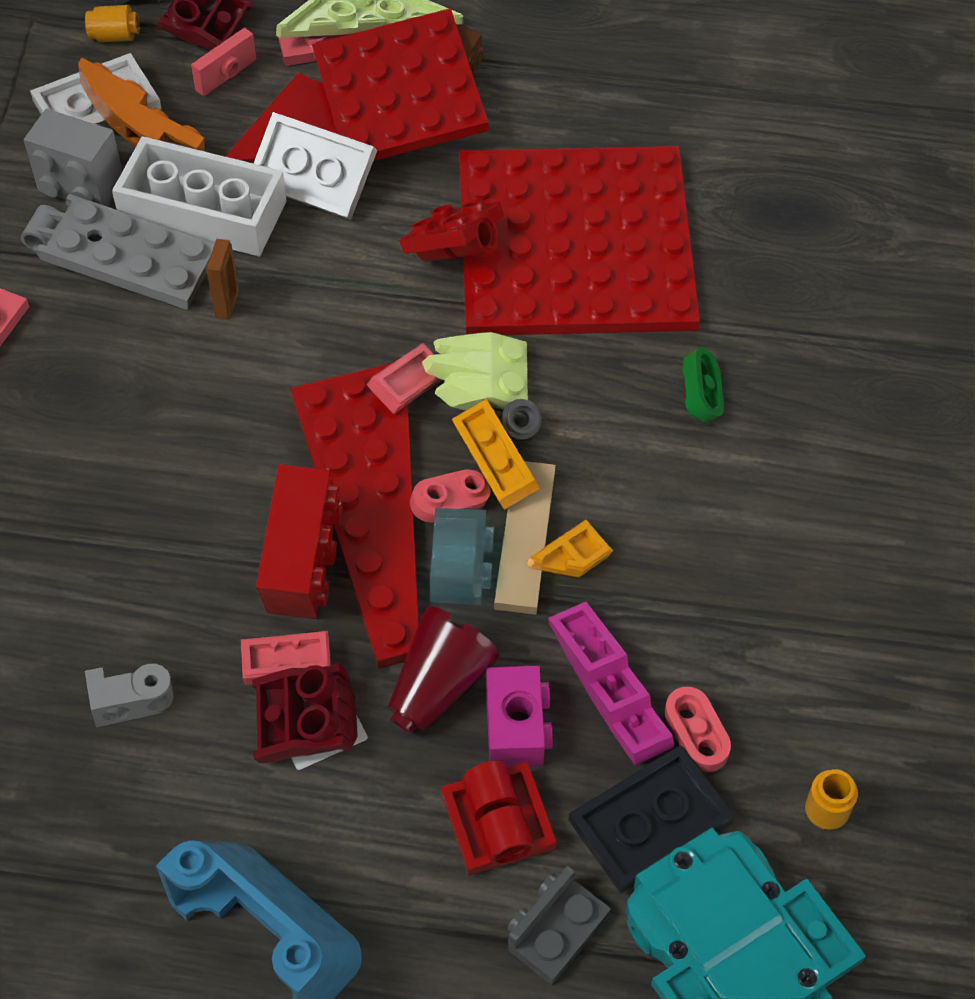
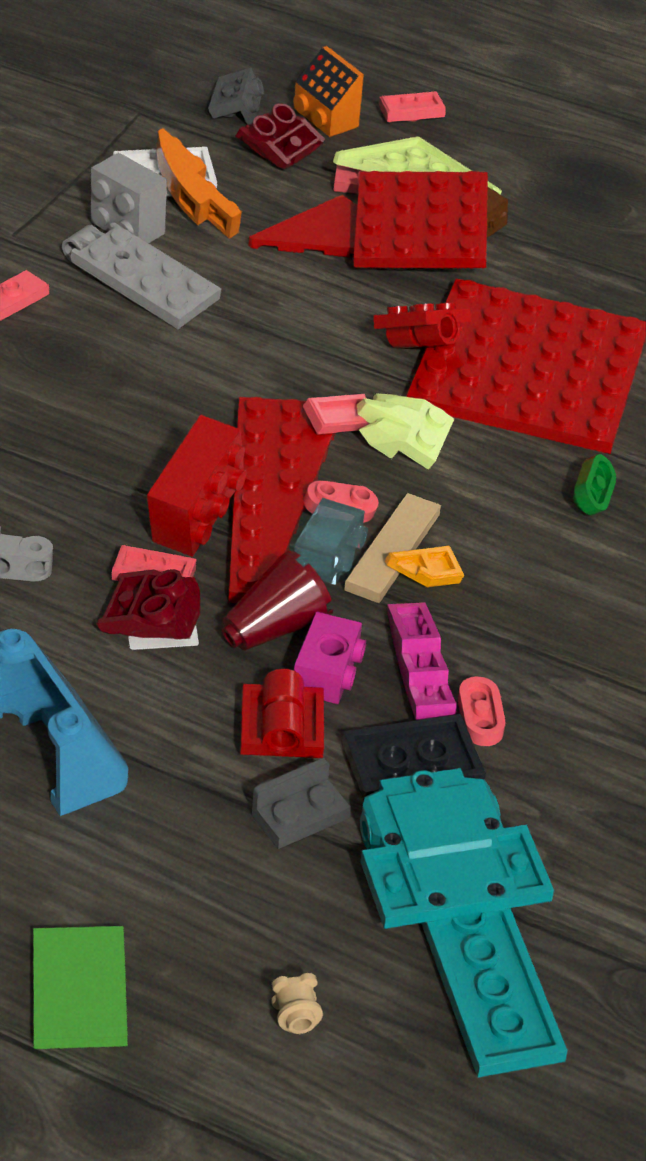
camera: 15 degrees right, 15 degrees down
light orange brick [85,5,140,43] -> none
white brick [112,136,287,257] -> none
coral plate [191,28,257,97] -> none
dark orange tile [206,238,239,320] -> none
white plate [253,112,377,220] -> none
light orange plate [452,399,540,510] -> none
flat silver plate [501,399,542,440] -> none
light orange brick [805,769,858,830] -> none

